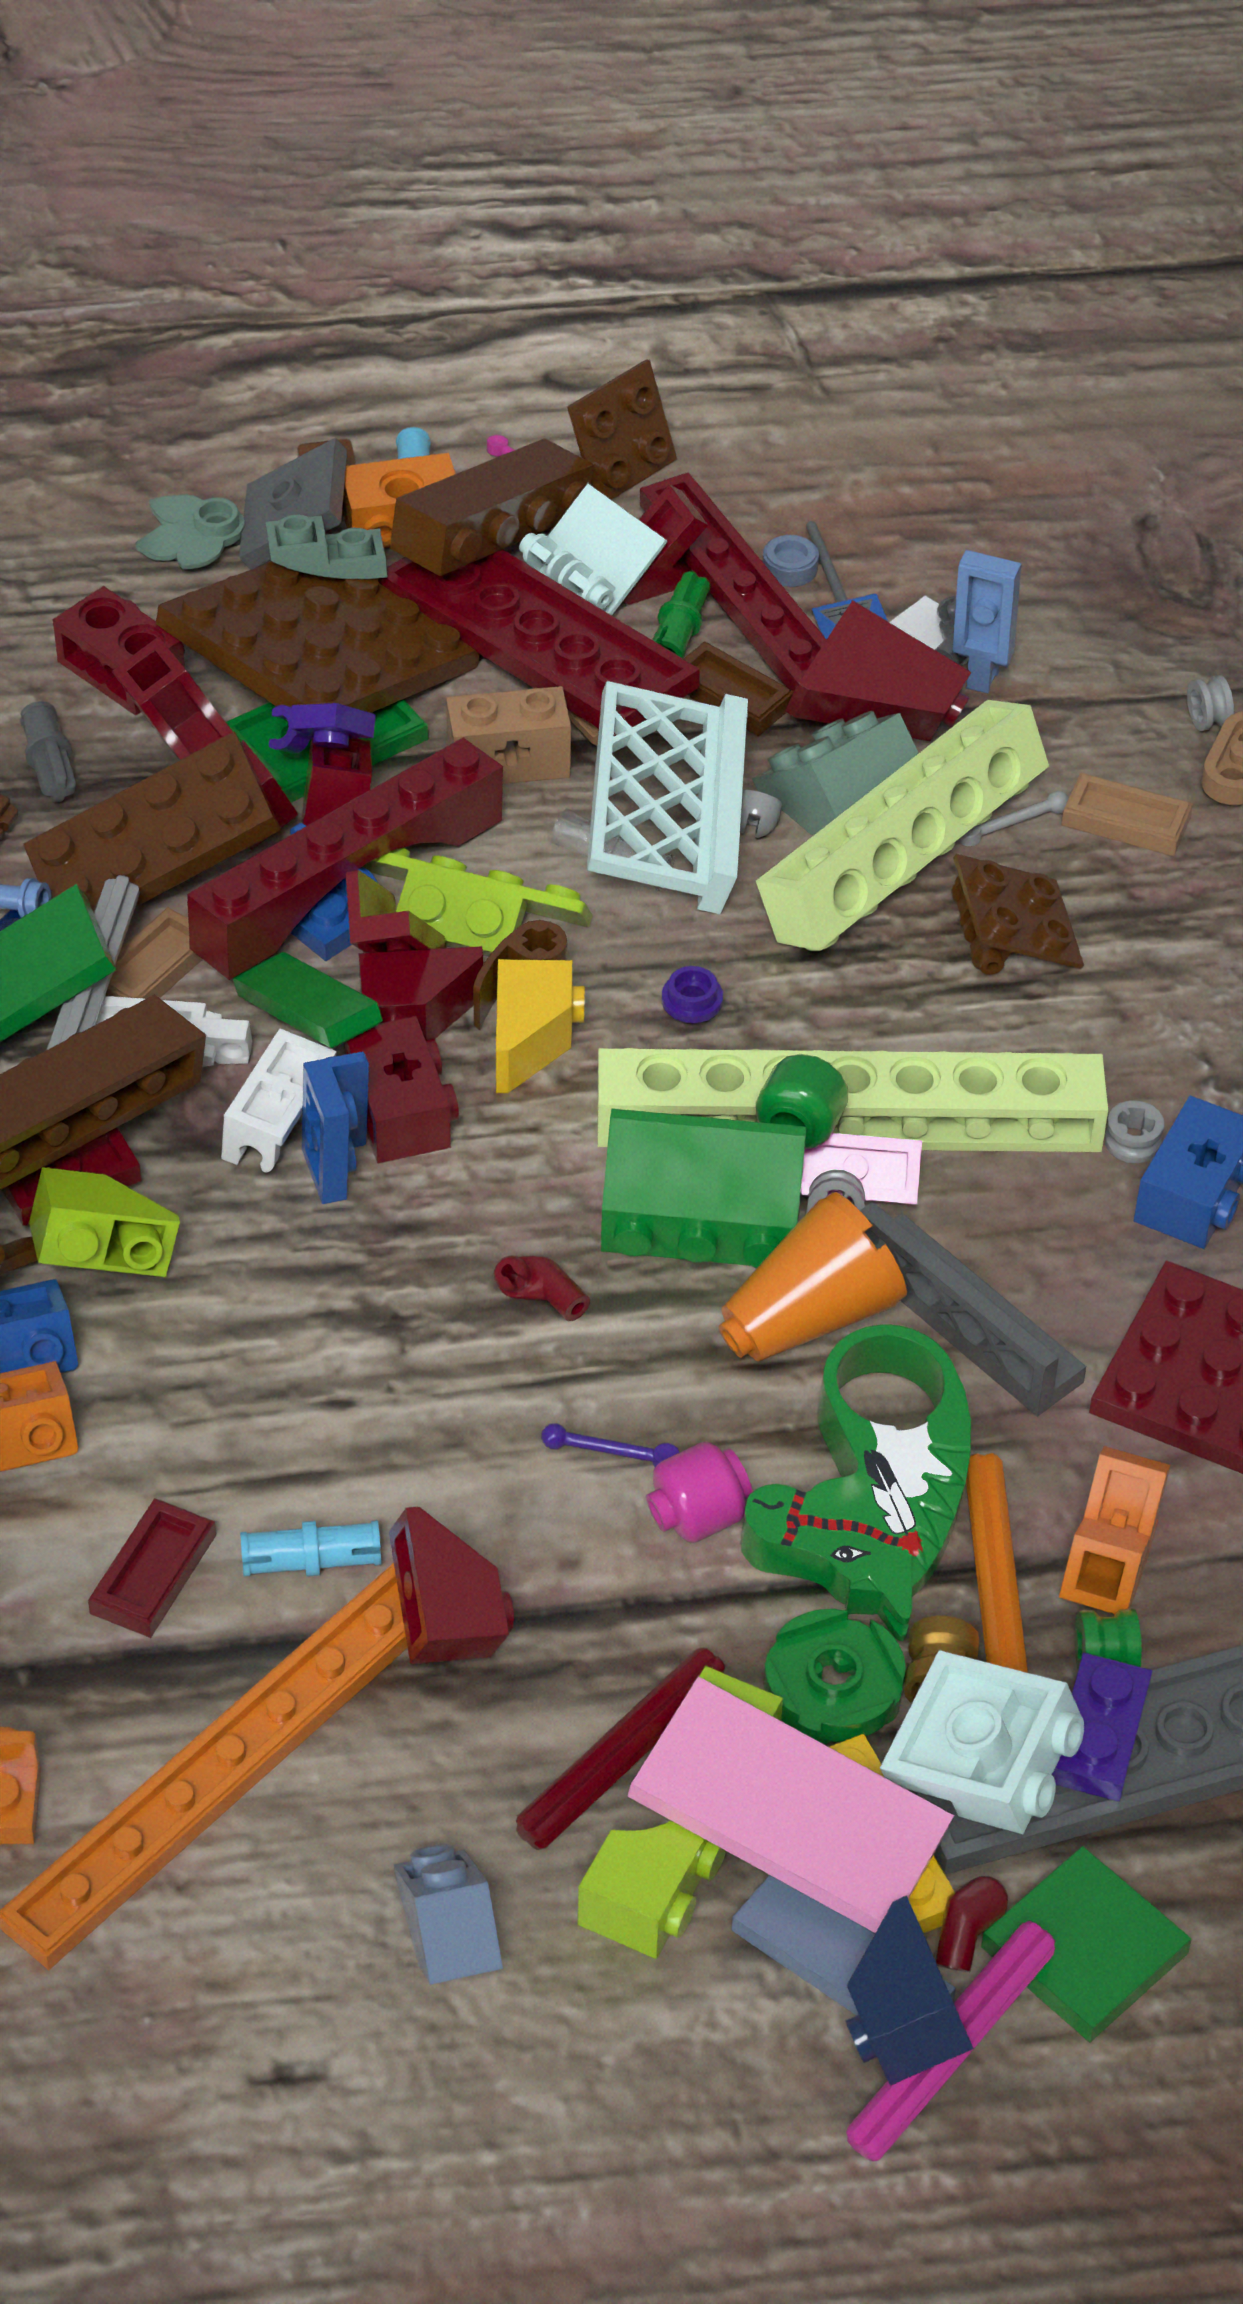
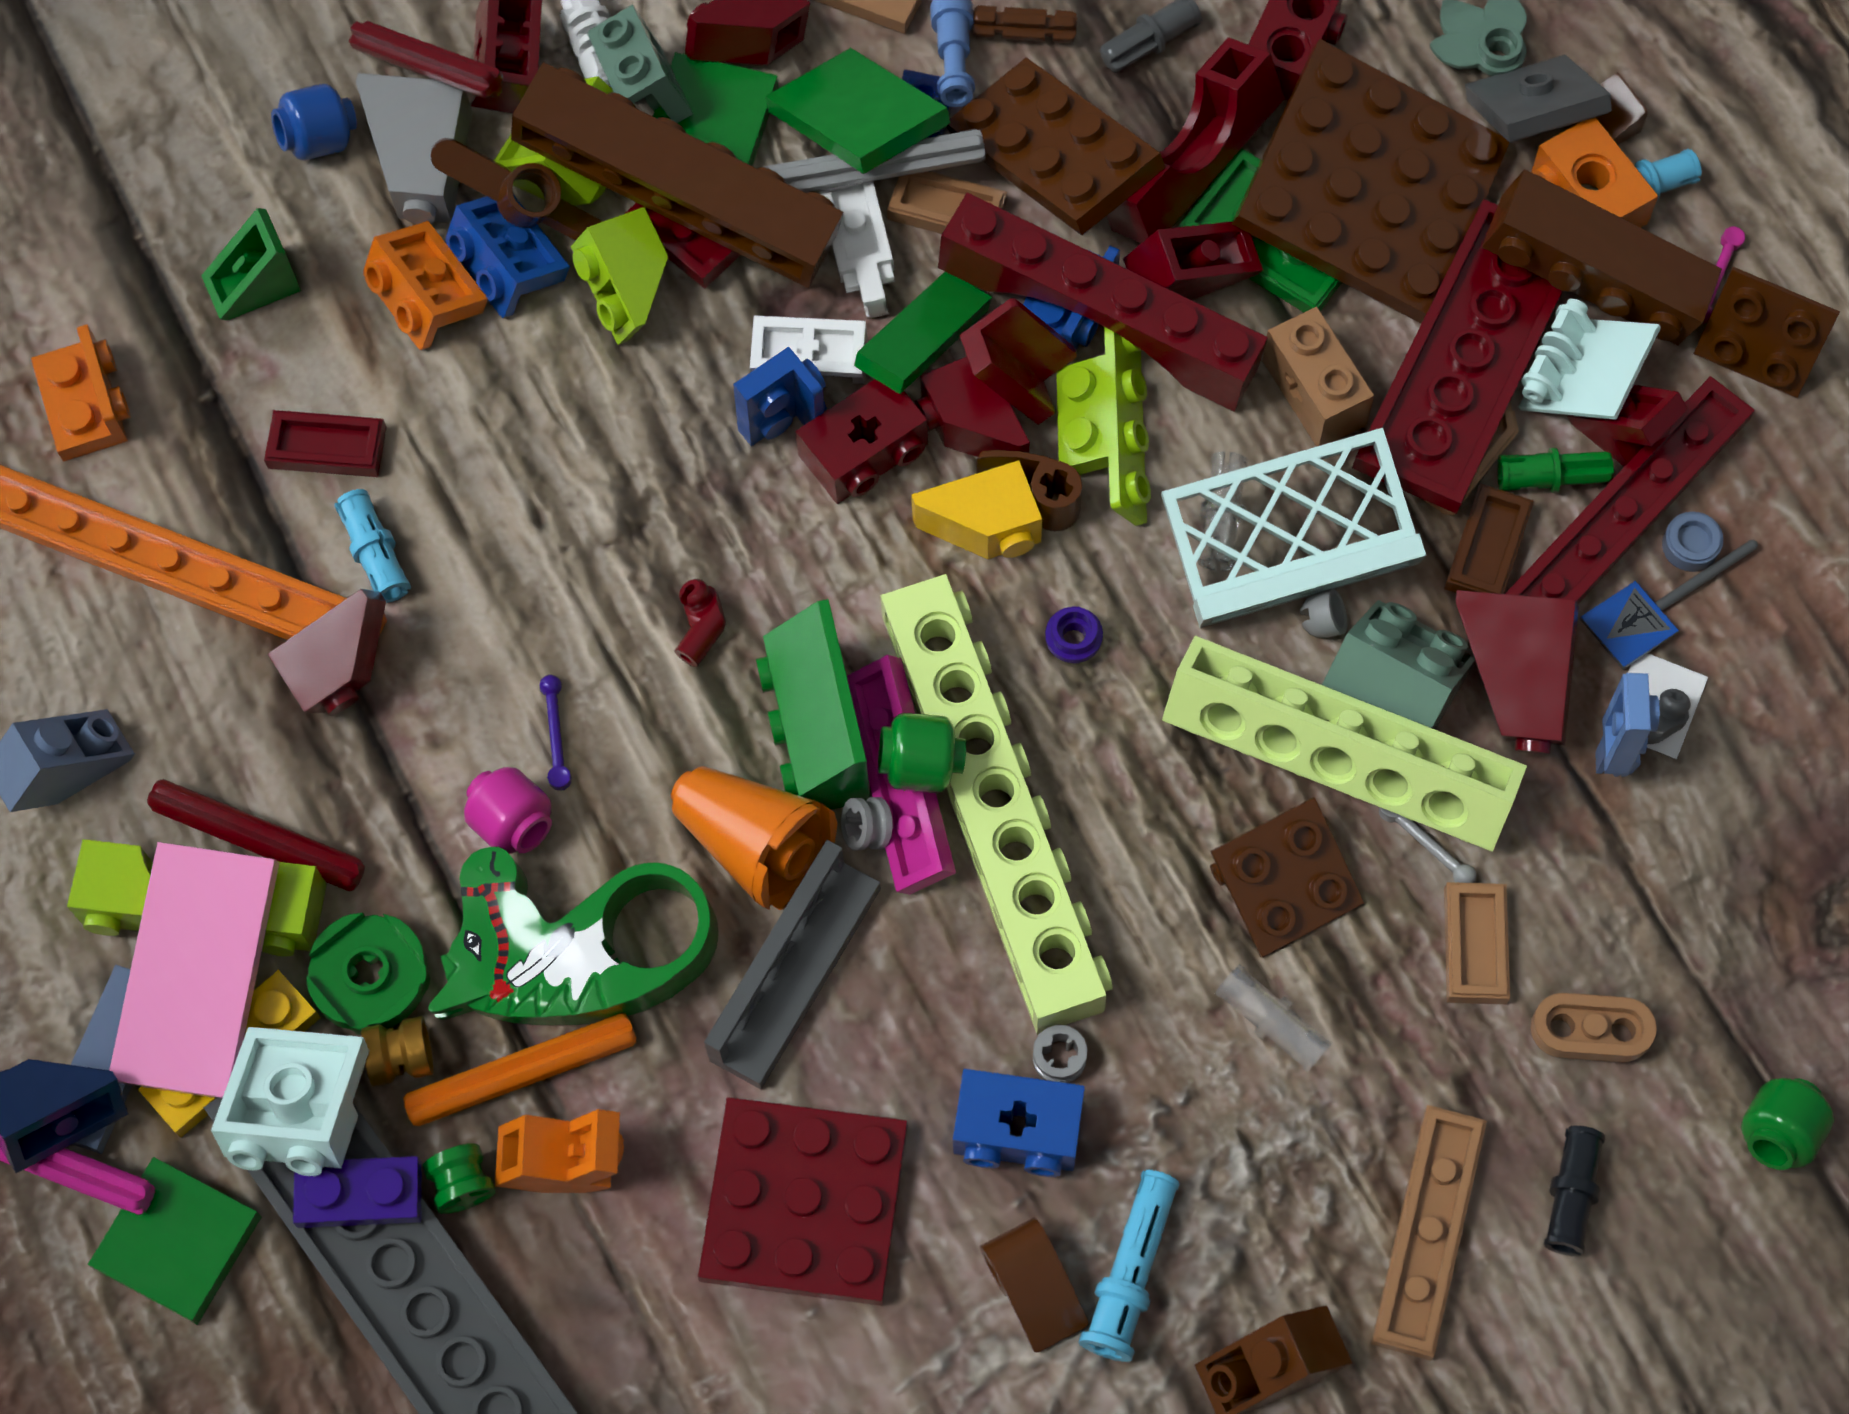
camera: 75 degrees right, 20 degrees up
sand green slope [266,515,387,579] -> none
dark purple plate [269,703,376,754] -> none
dark red arm [935,1876,1008,1972] -> none
light grey bush [1187,675,1234,731] -> none
none -> clear pin [1215,964,1333,1073]

